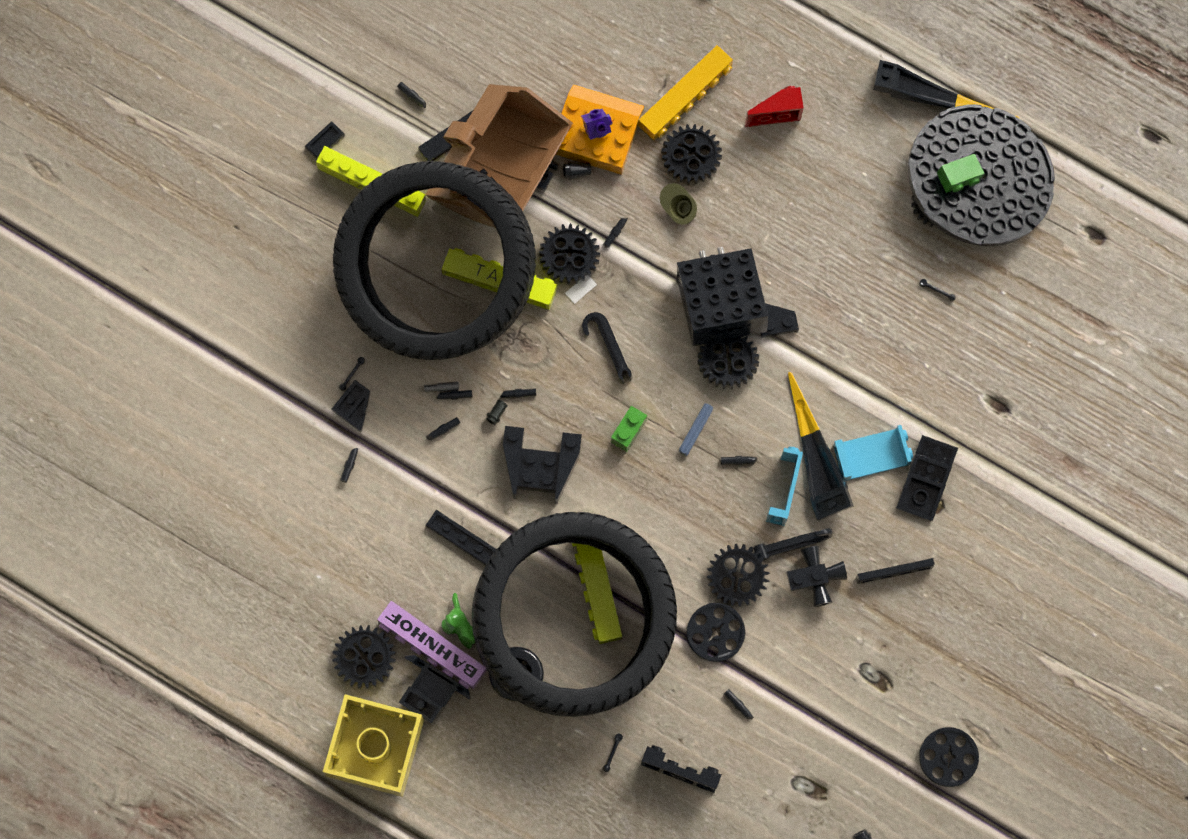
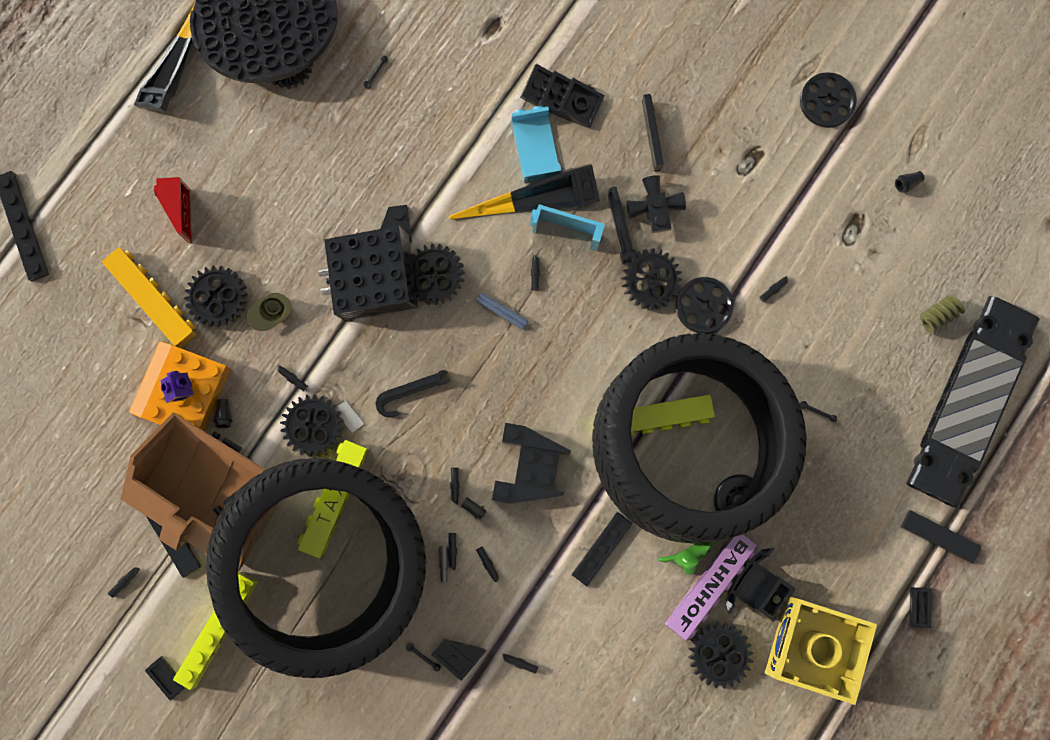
camera: 90 degrees left, 5 degrees up
bright green brick [611,406,648,452] -> none
black piece [641,745,722,793] -> none
brick [937,154,984,193] -> none

